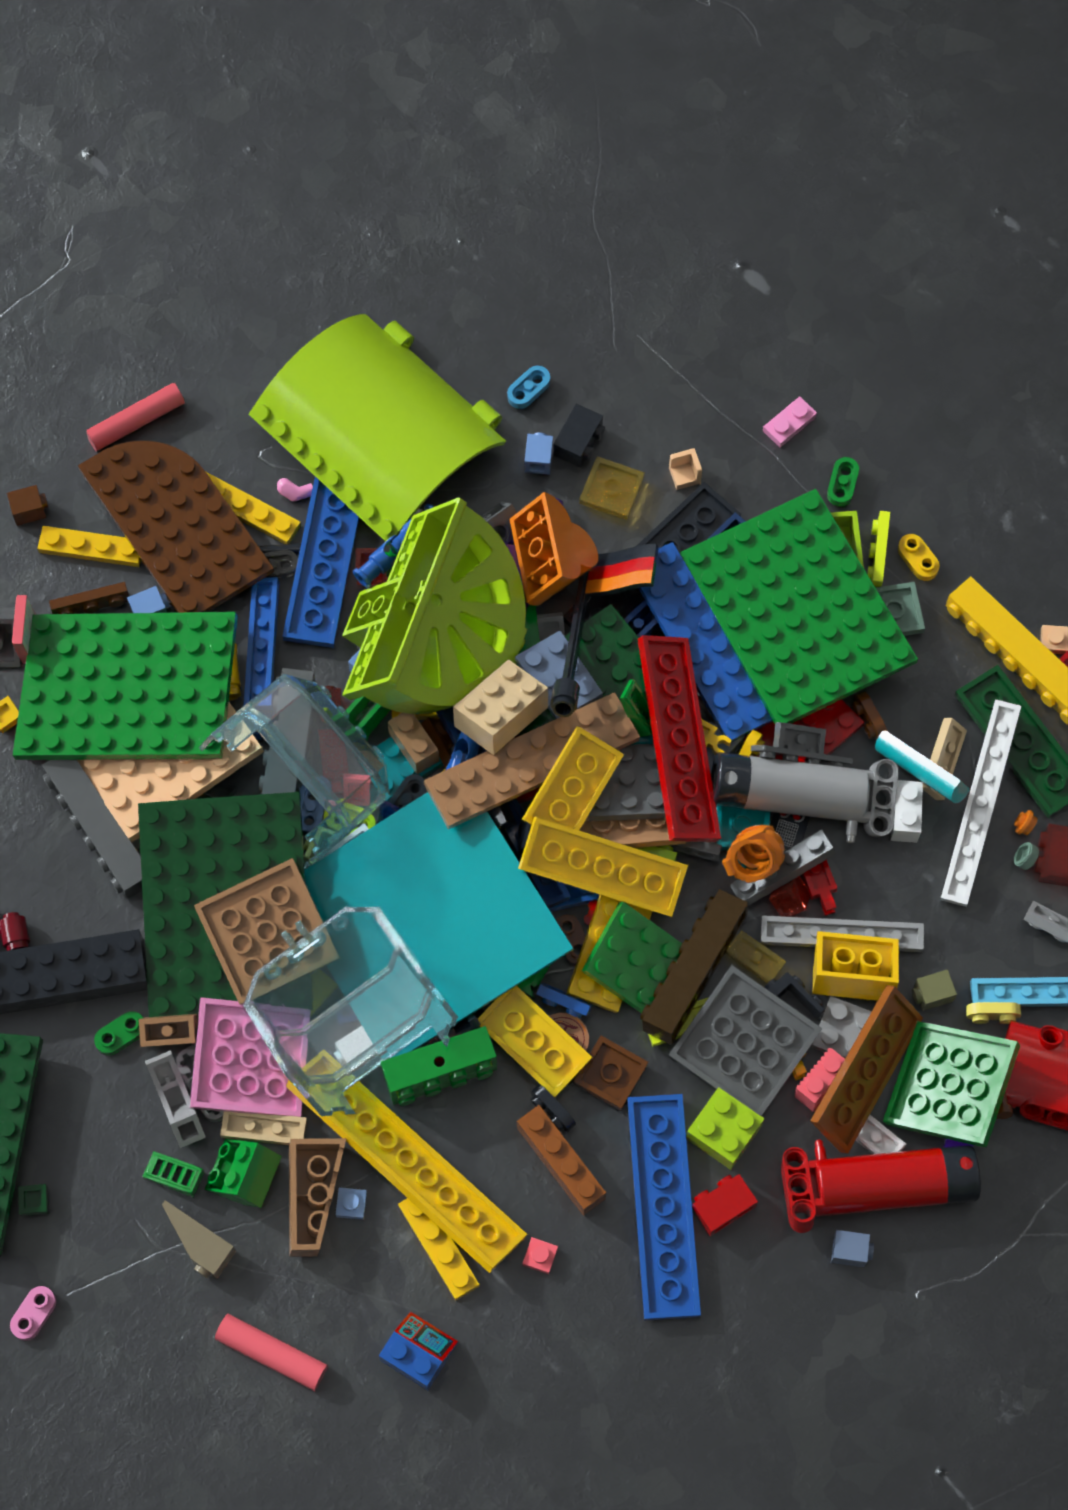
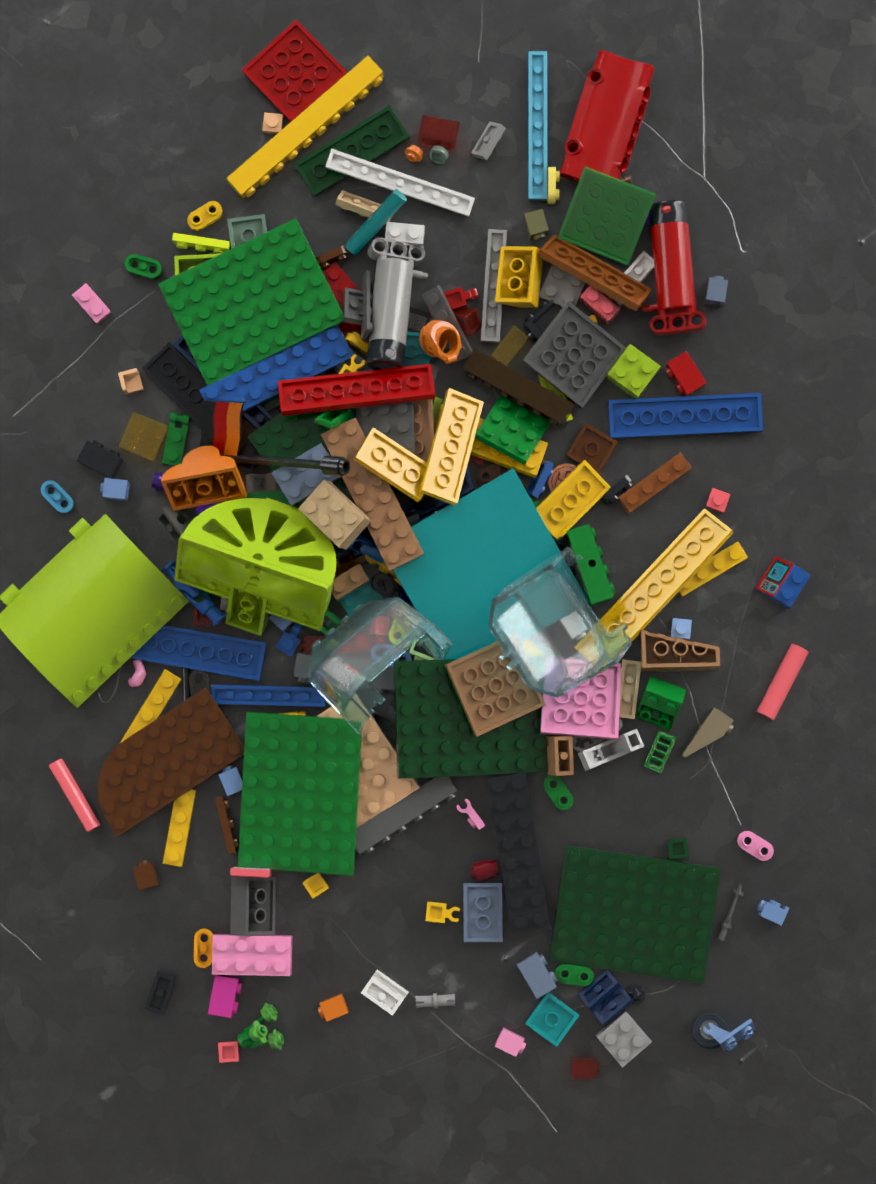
camera: 85 degrees left, 15 degrees up
none -> green plate [162,412,191,466]
none -> blue plate [275,623,304,657]
none -> bright pink plate [456,799,485,830]

